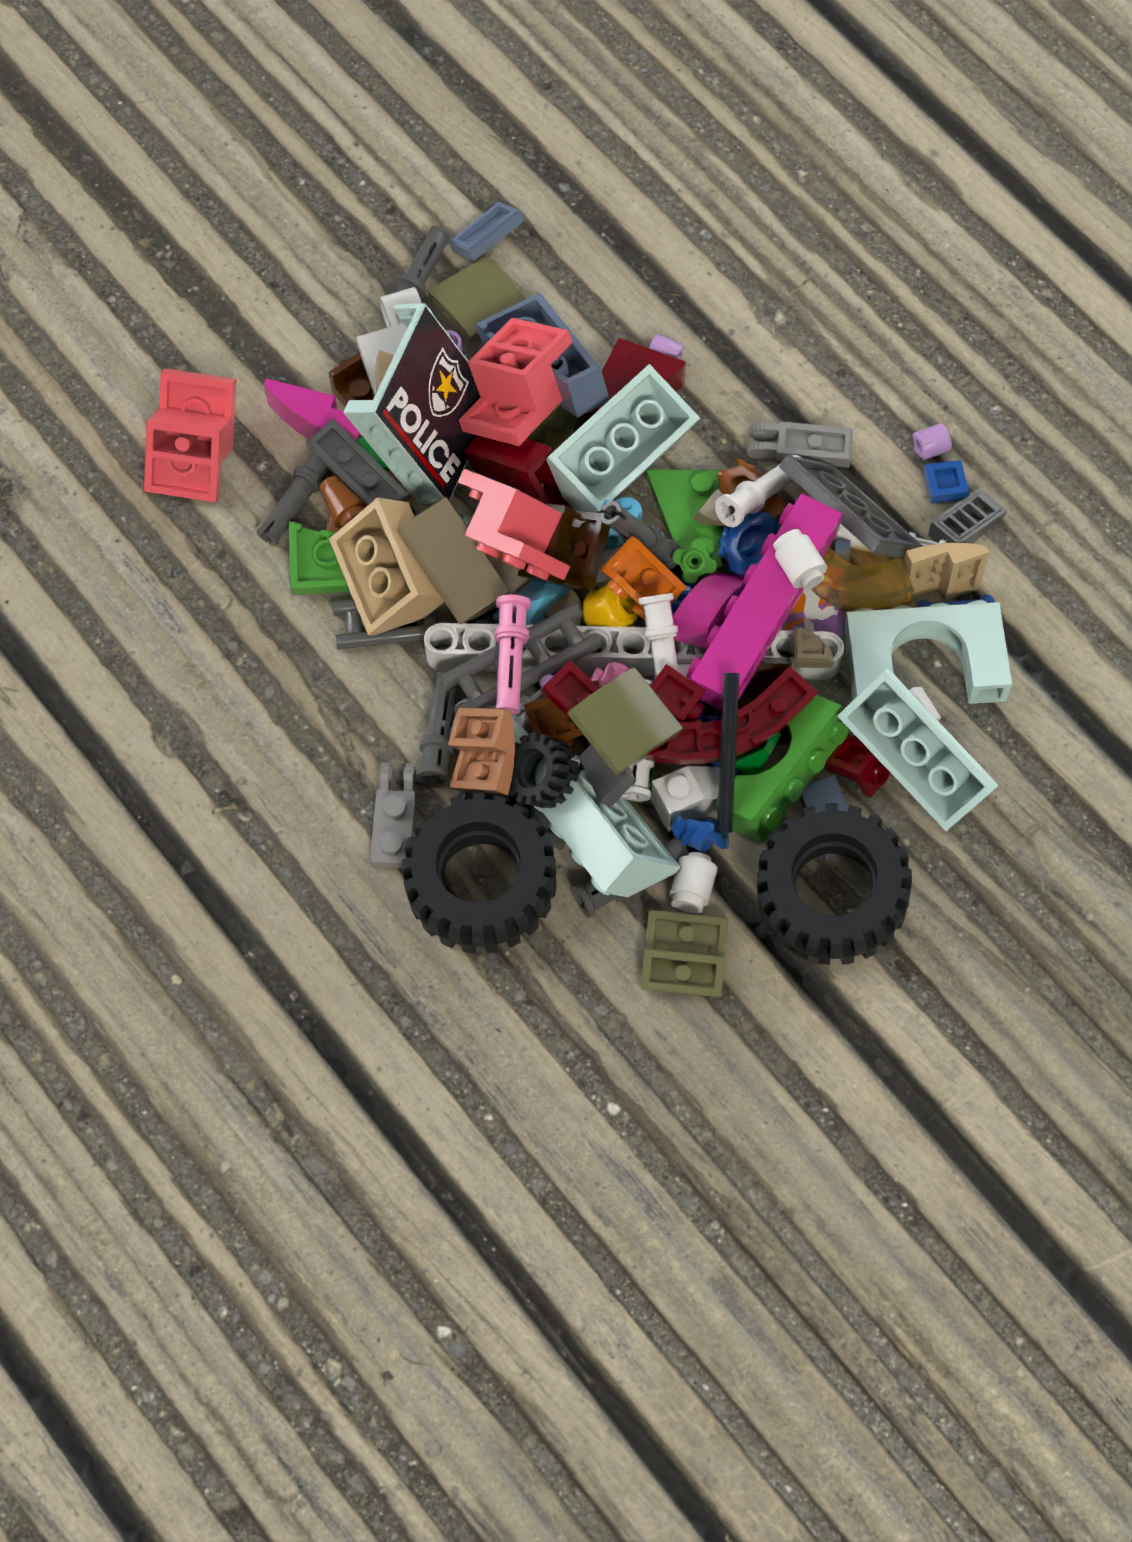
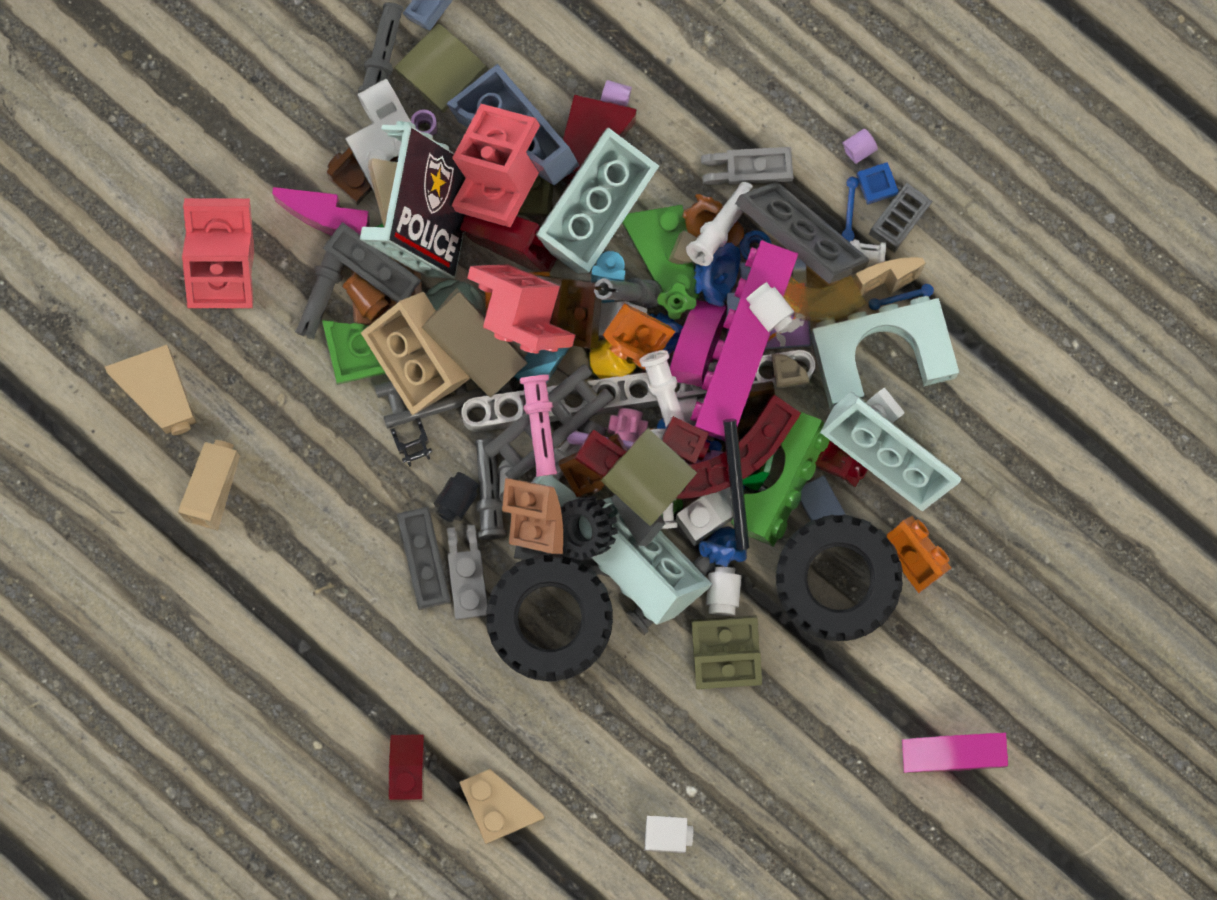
camera: 15 degrees left, 15 degrees up
none -> tan slope [105,345,197,435]
none -> tan slope [178,440,240,531]
none -> dark red slope [389,734,424,802]
none -> black piece [390,419,432,467]
none -> dark grey tile [397,506,451,610]
none -> black brick [433,472,479,523]
none -> tan wing [459,769,545,844]
none -> white brick [644,816,693,853]
none -> blue hinge [841,176,859,242]
none -> orange bracket [886,516,952,593]
none -> dark pink slope [902,733,1008,773]

